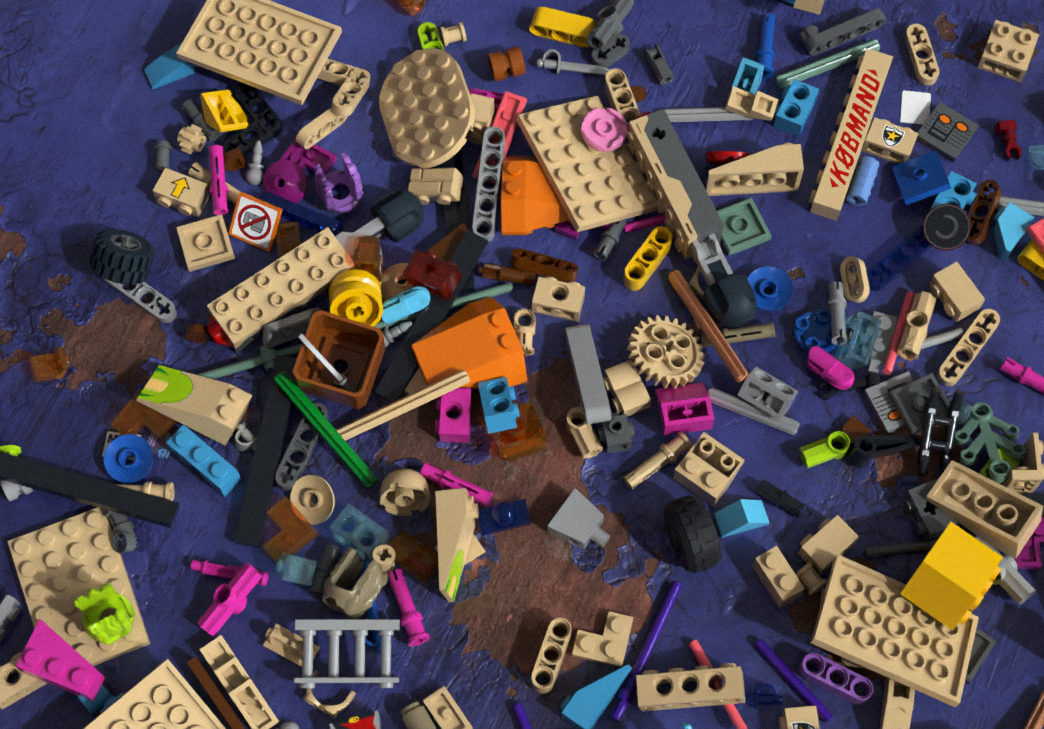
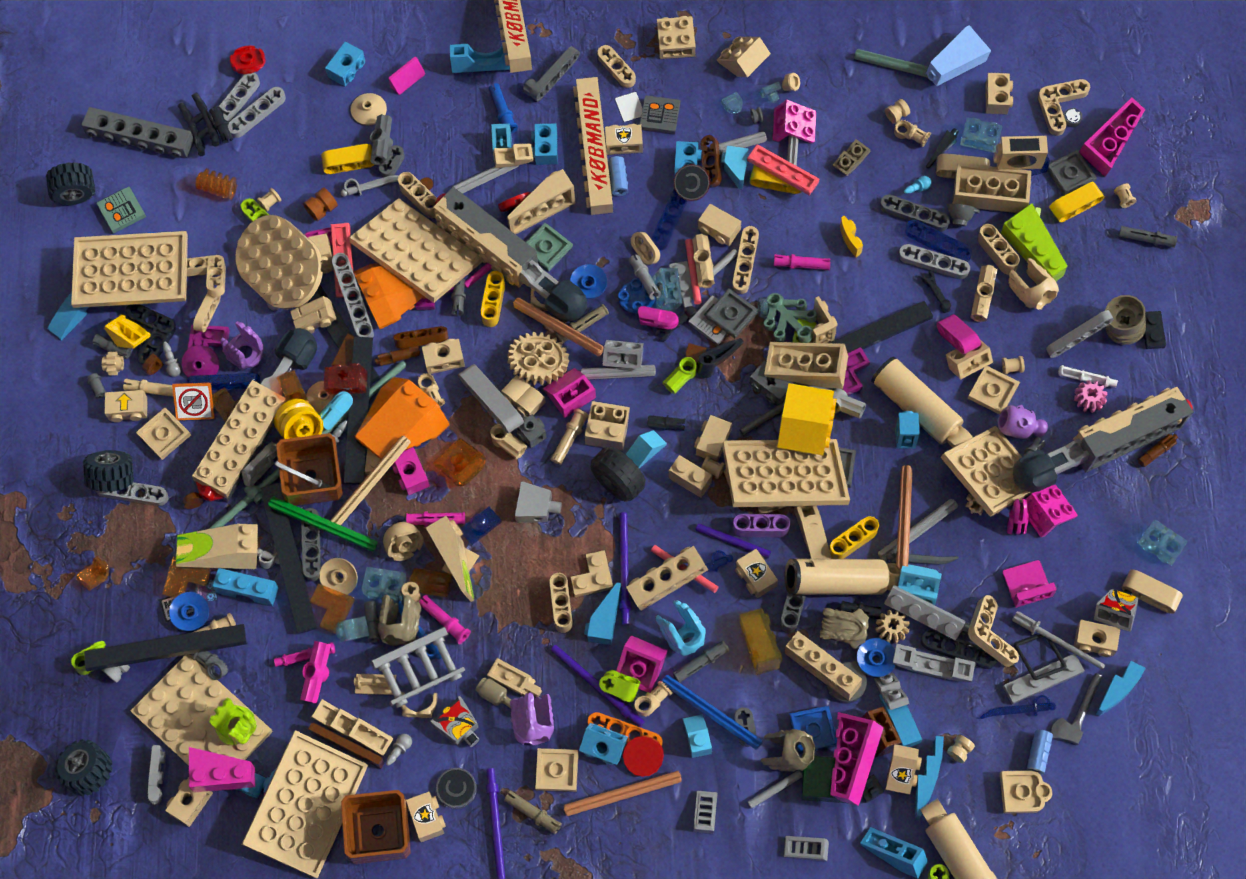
camera: 25 degrees left, 0 degrees up
dark pink pin [208,145,229,215] -> none
dark azure brick [478,377,520,434] -> none
bright pink tile [581,108,627,152] -> none
dark grey bar [644,44,674,85] -> none
sand green axle [775,39,880,88] -> none
blue plate [892,150,951,205] -> none
black piece [917,387,965,476] -> none
dark red piece [994,120,1022,162] -> none

